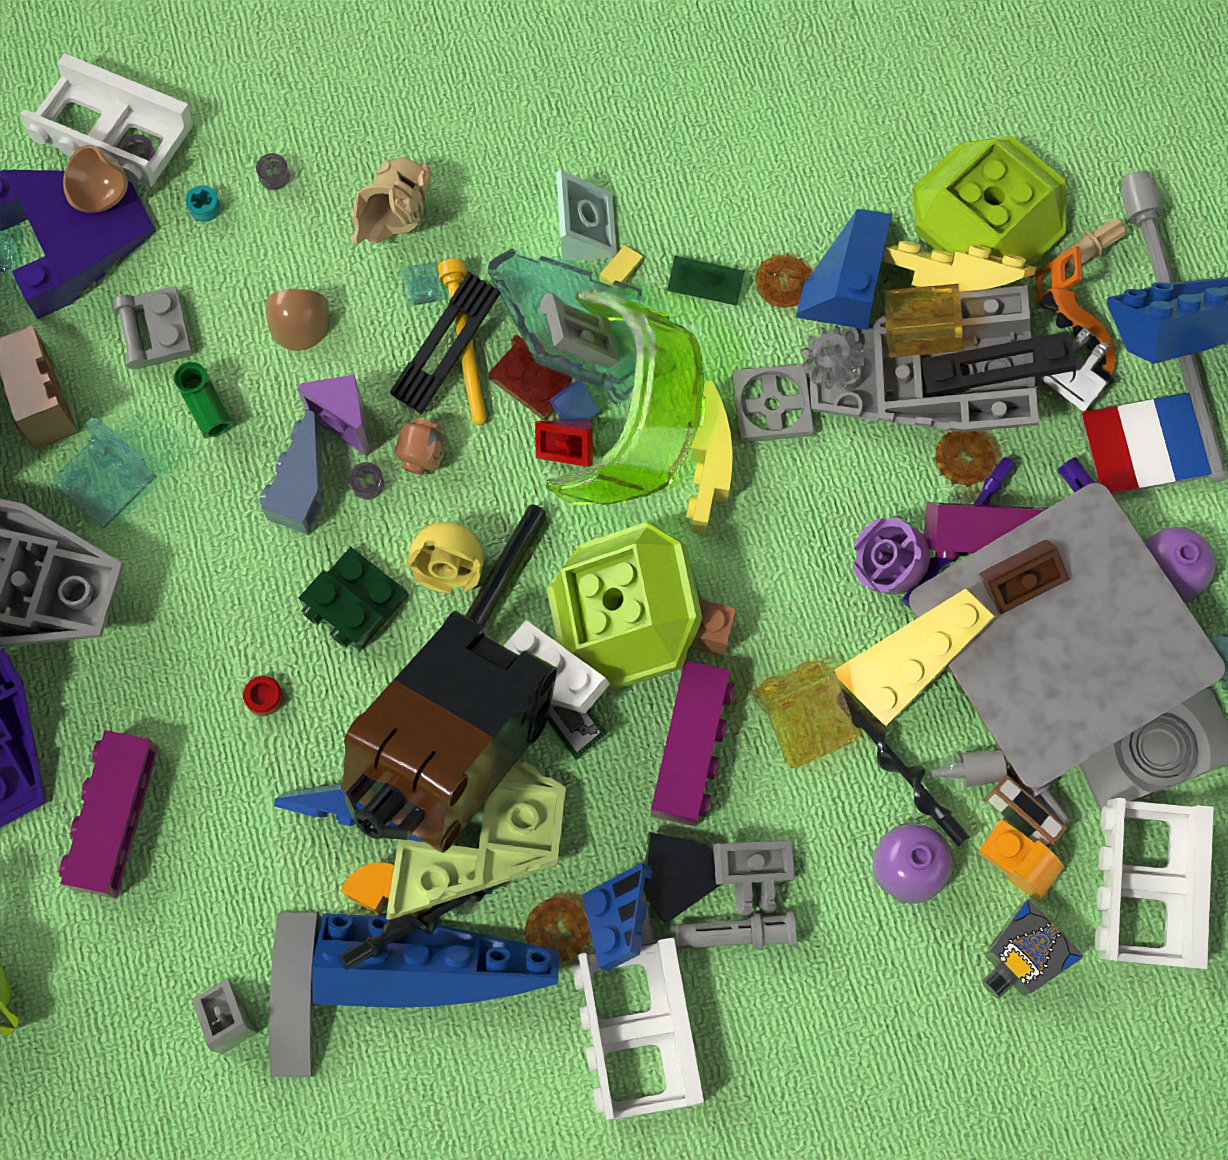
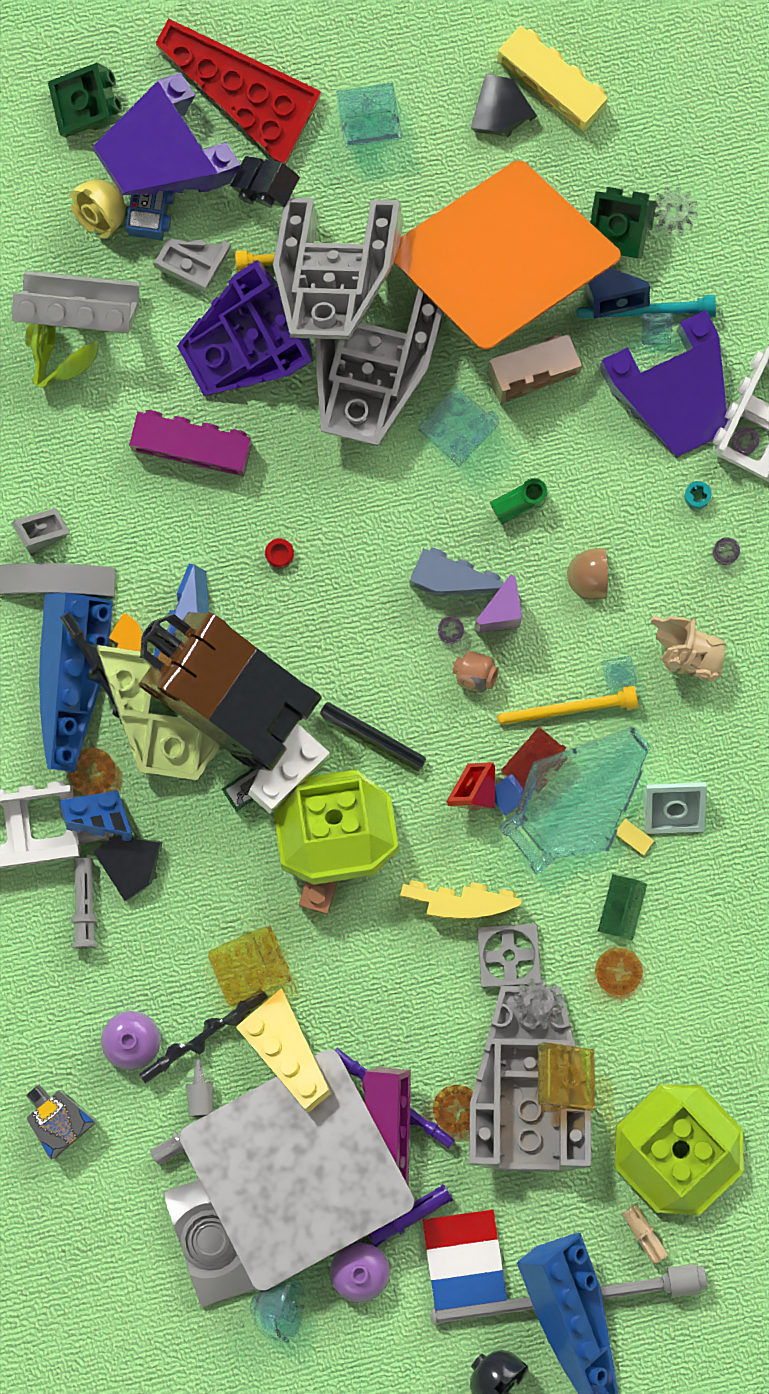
camera: 95 degrees right, 10 degrees up
medium nougat helmet [63,145,128,213] -> none
light grey plate [113,286,193,369] -> none
dark green plate [298,546,409,652] -> none
black container [390,271,501,414] -> none
light yellow cylinder [406,522,484,593] -> none
light grey plate [540,293,620,370] -> none
clear neon green piece [546,289,706,505] -> none
magenta brick [650,660,735,827] -> none
light grey hinge [713,840,795,916] -> none
blue wedge [796,209,892,330] -> none
medium lavender cylinder [852,518,930,595] -> none
light yellow slope [882,241,1036,291] -> none
black container [921,331,1076,398] -> none
light orange brick [977,819,1063,902] -> none
reddish brown slope [979,540,1070,614] -> none
slope [984,774,1067,848] -> none
hinge [1033,328,1110,412] -> none
orange piece [1035,246,1115,390] -> none
white window [1095,798,1213,969] -> none

